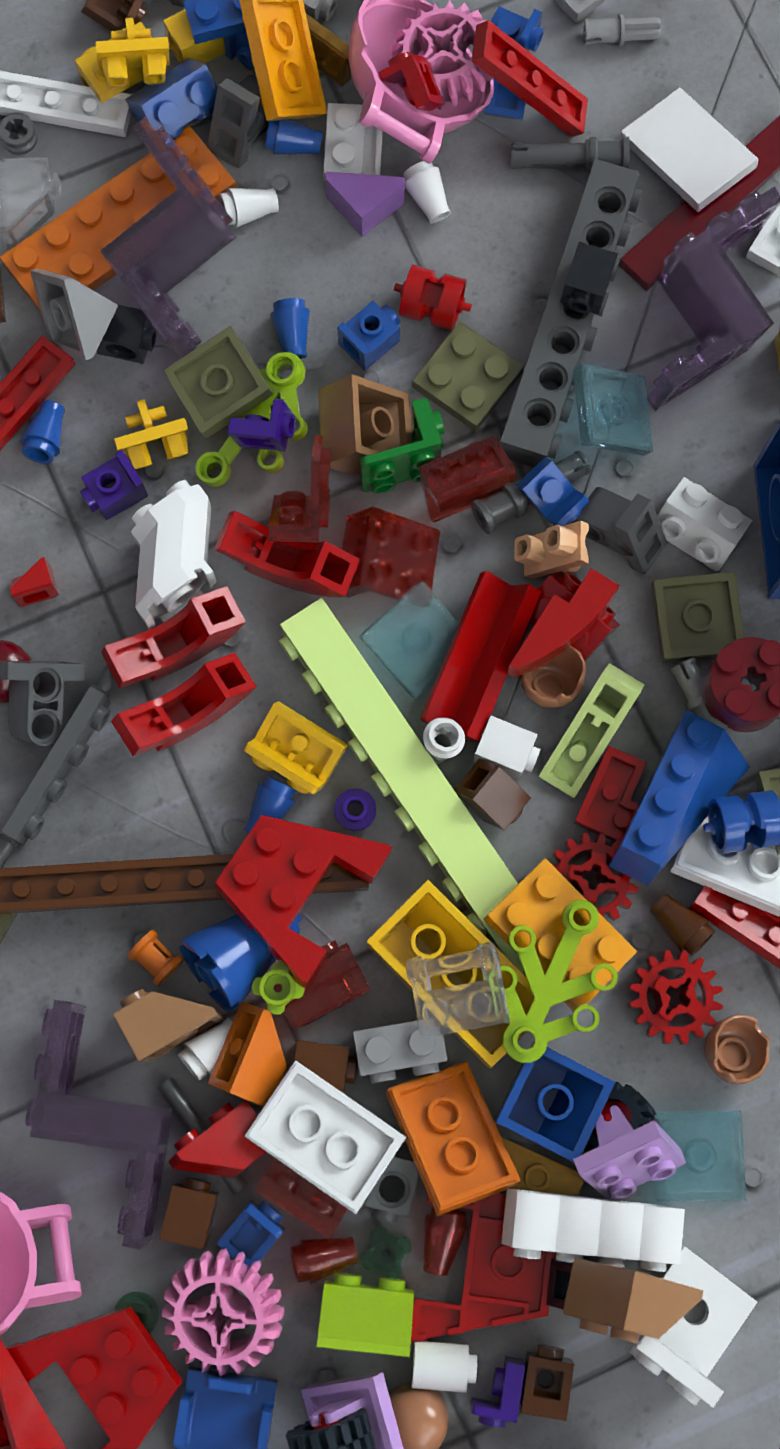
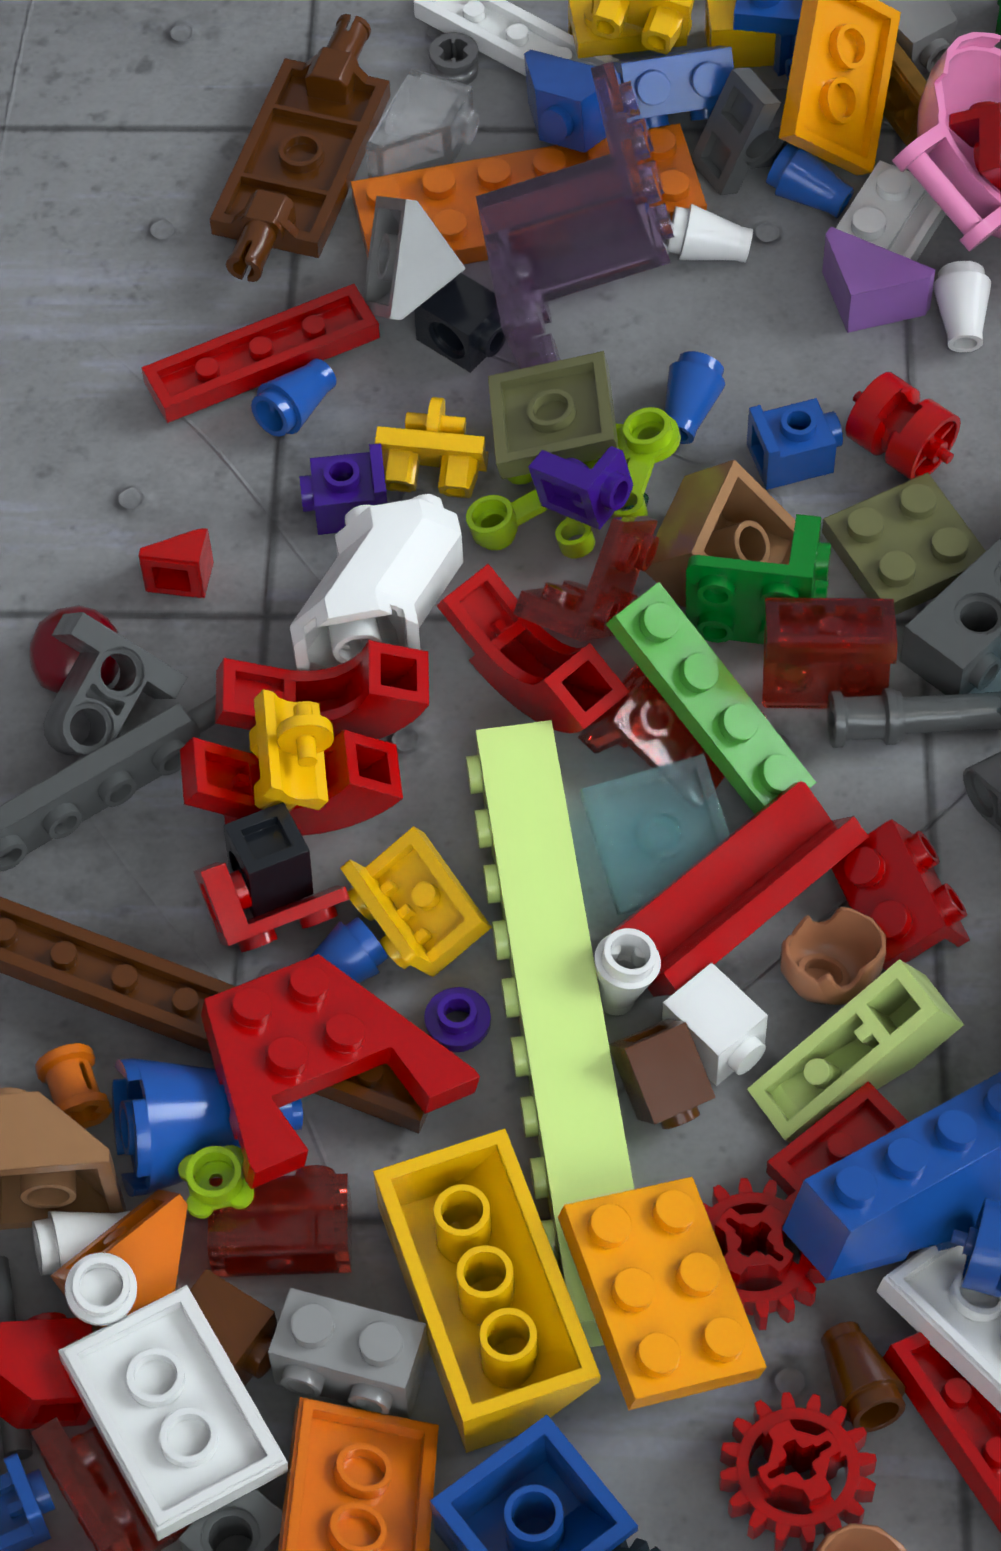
camera: 30 degrees right, 20 degrees down
clear plate [406,942,510,1039] -> none
lime plant [490,900,618,1063] -> none
red slope [508,568,620,678] -> none
light nougat hips [514,521,589,579] -> none
blue bracket [516,457,589,526] -> none
none -> white plate [65,1253,137,1326]
none -> red bracket [193,862,350,953]
none -> black brick [223,802,314,917]
none -> yellow hips [249,689,334,812]
none -> blue slope [524,49,624,153]
none -> bright green plate [605,582,817,814]

